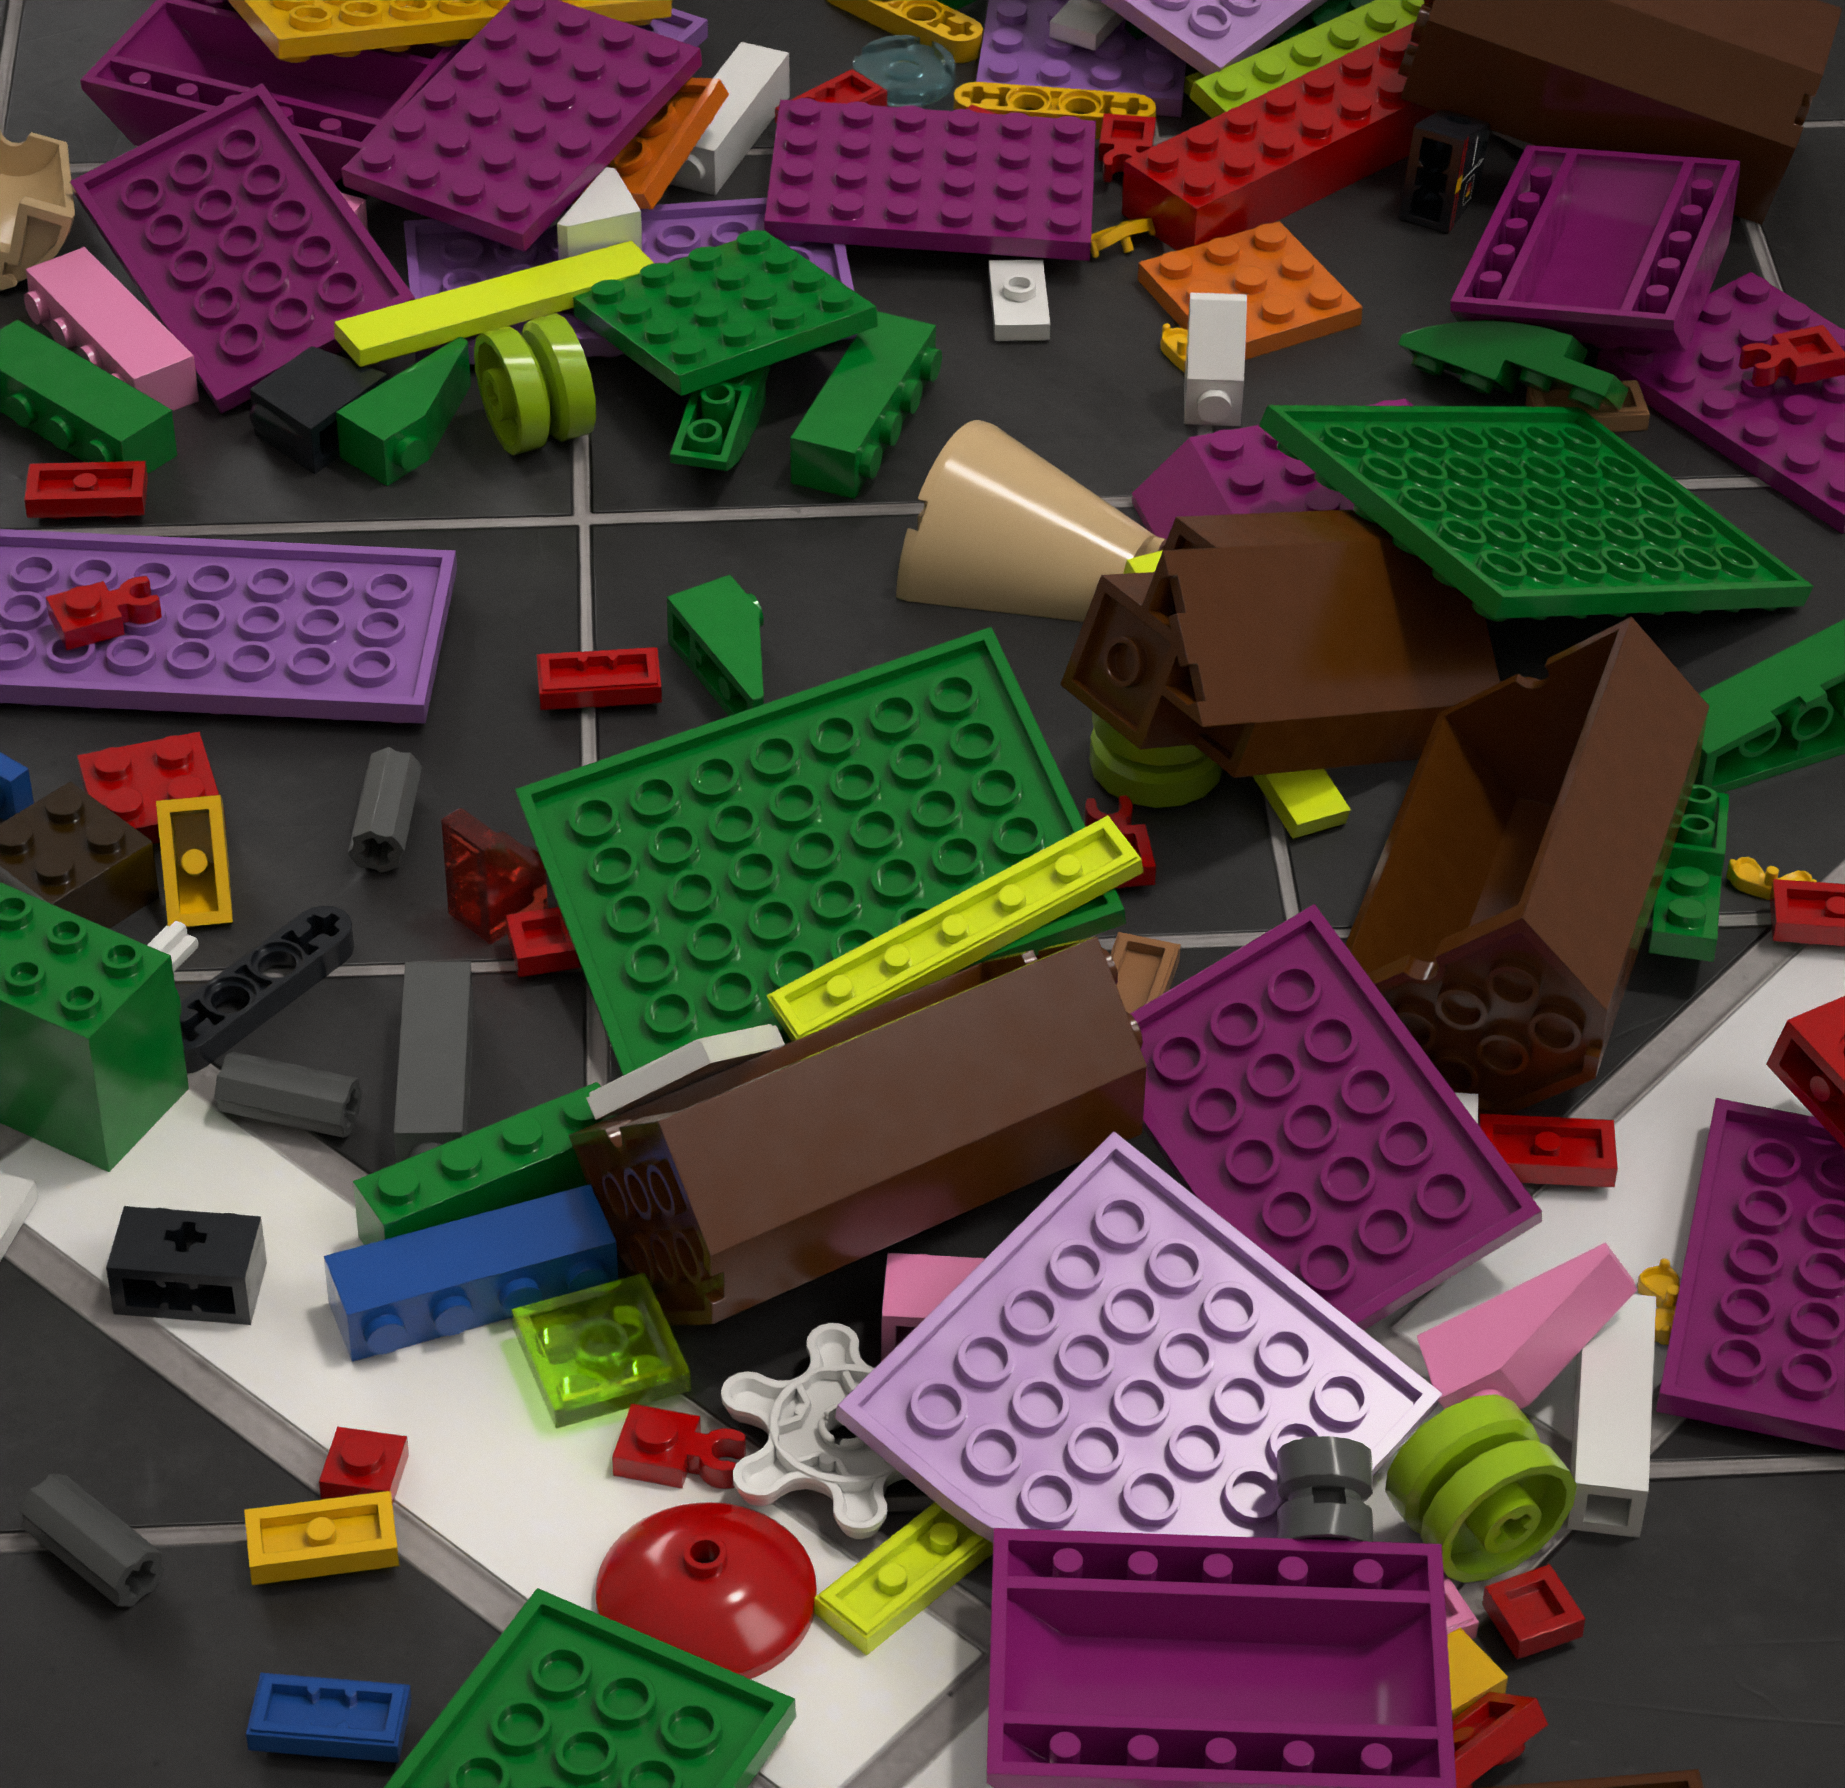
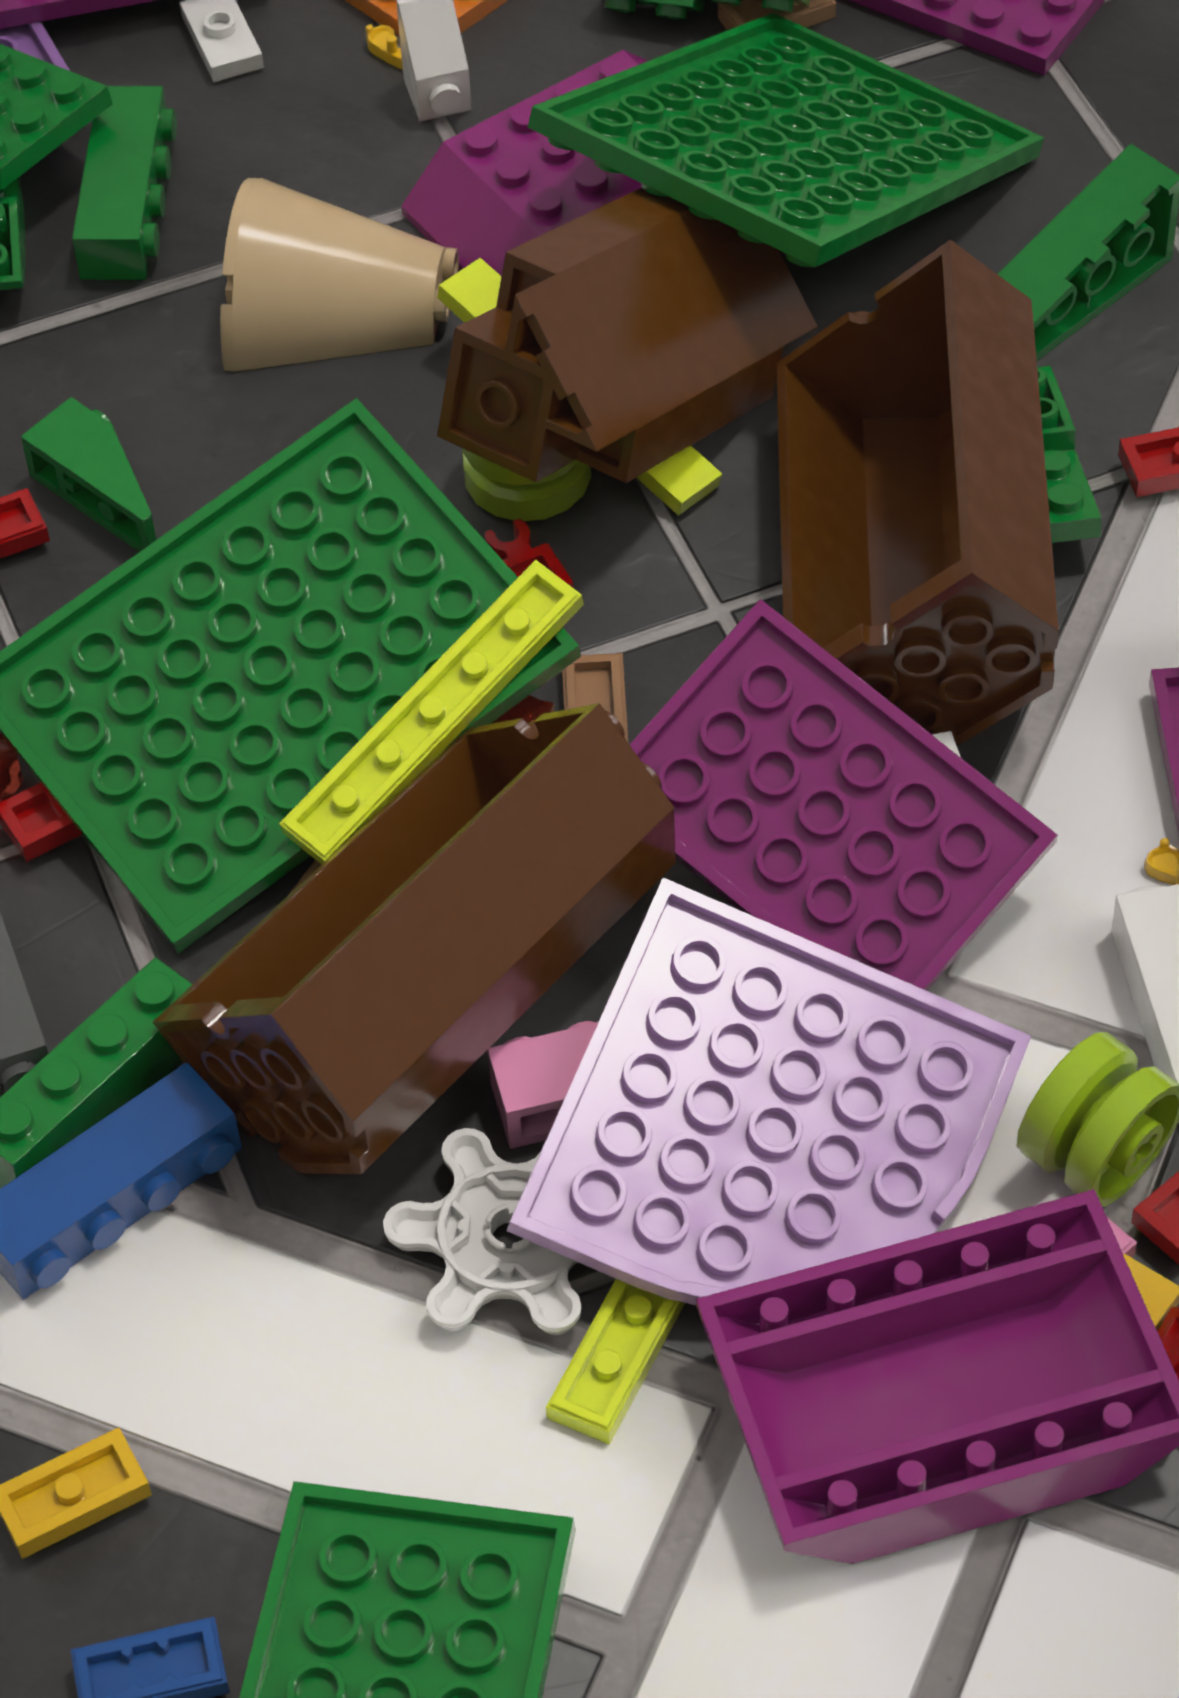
camera: 15 degrees left, 10 degrees up
red plate [319,1426,409,1506] -> none
clear neon green plate [511,1273,691,1429] -> none
white tile [586,1024,785,1120] -> none
red dish [596,1502,817,1679] -> none
red plate [612,1403,746,1489] -> none
dark grey wheel [1277,1436,1373,1542] -> none
bright pink slope [1417,1242,1637,1410] -> none
red plate [1478,1114,1618,1187] -> none
yellow piece [1726,857,1817,900] -> none

